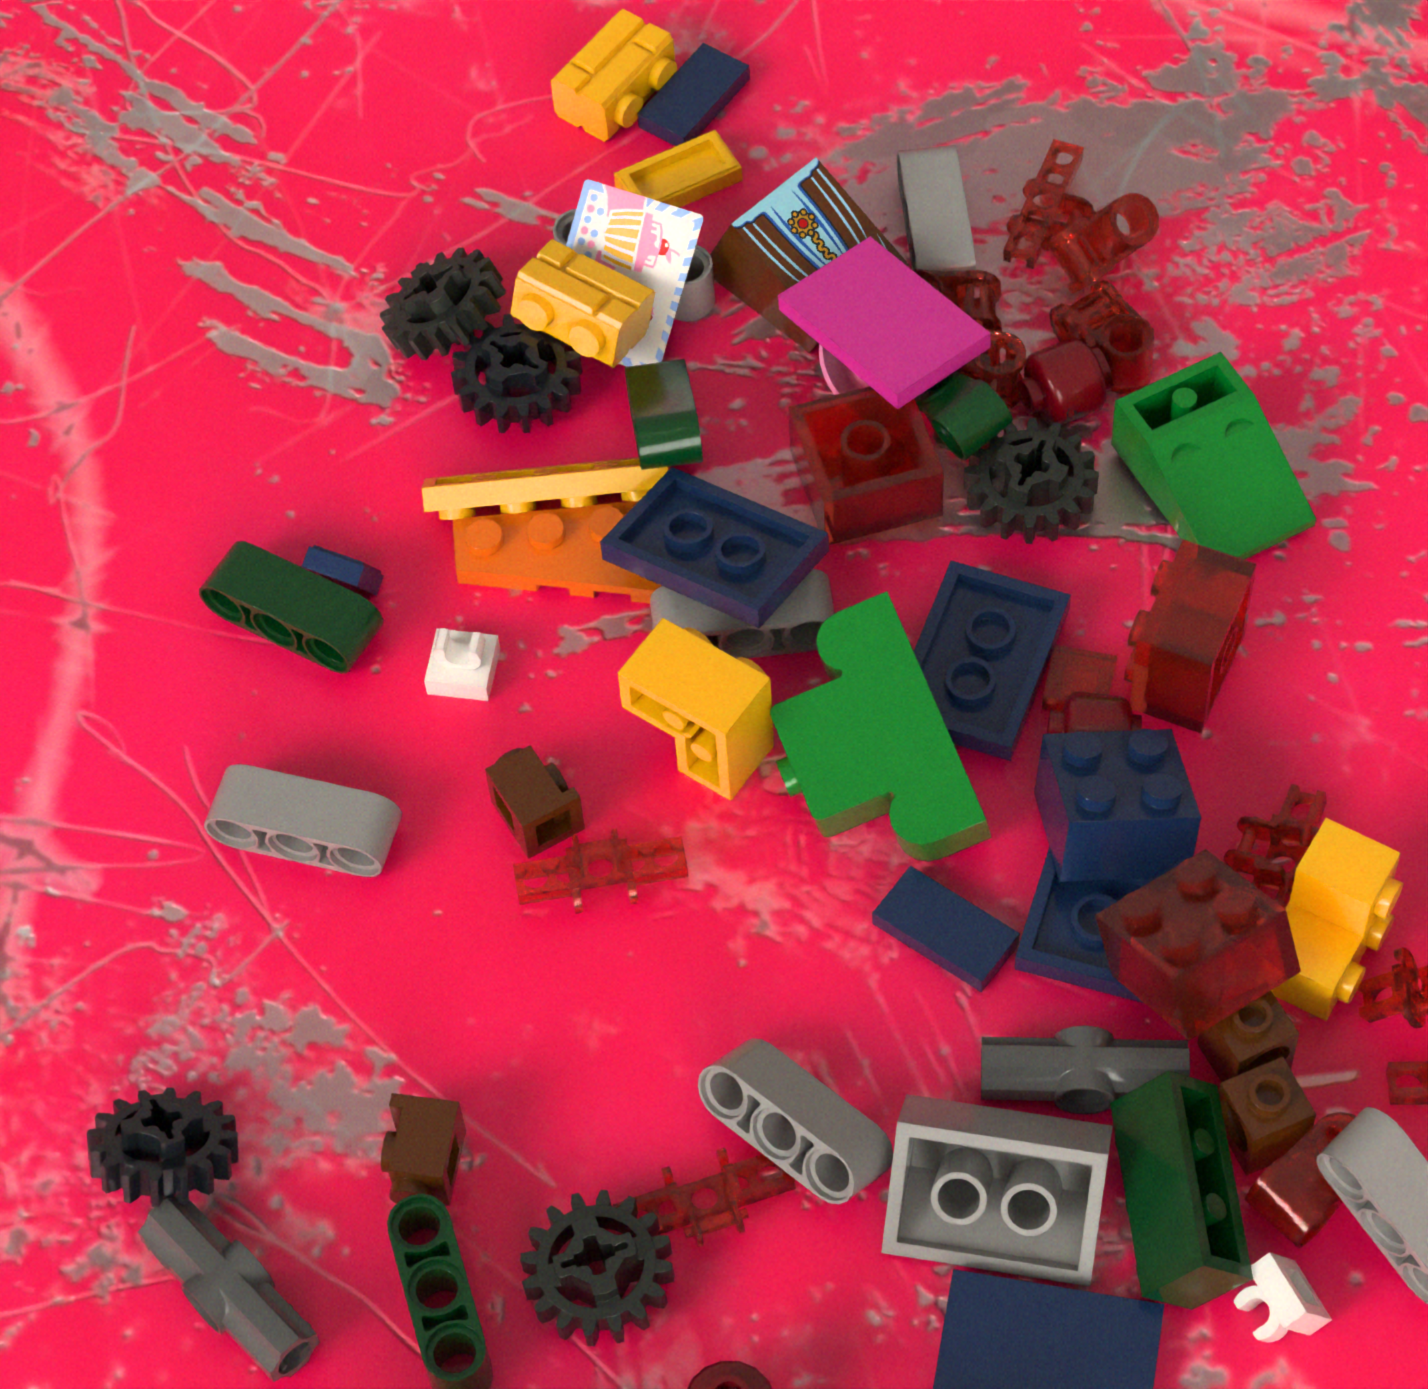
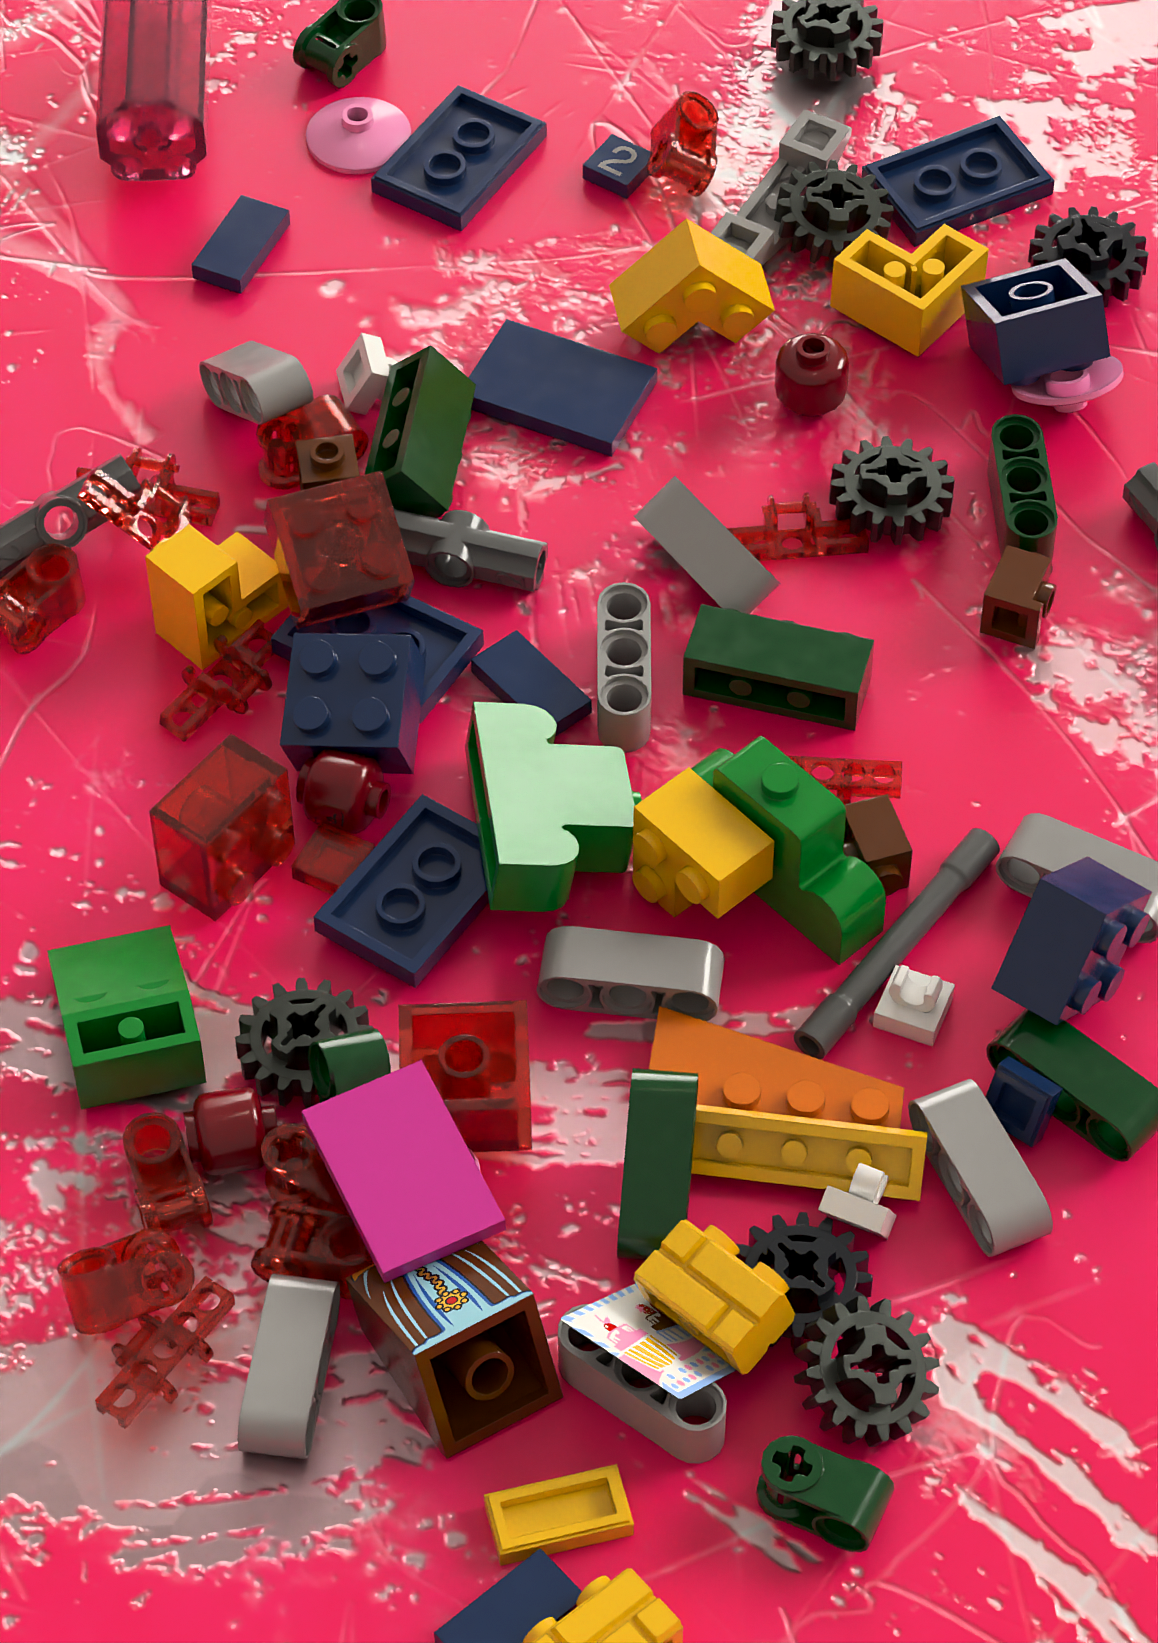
camera: 170 degrees left, 5 degrees down
dark blue plate [600,467,829,628] -> none
light grey slope [881,1094,1113,1286] -> none
none -> light grey beam [597,582,651,753]
none -> dark green brick [683,604,874,731]
none -> green brick [691,736,886,965]
none -> dark green piece [756,1435,895,1552]
none -> dark grey piece [794,828,1000,1059]
none -> white tile [818,1163,897,1240]
none -> light grey beam [908,1079,1053,1257]
none -> dark blue brick [991,856,1152,1025]

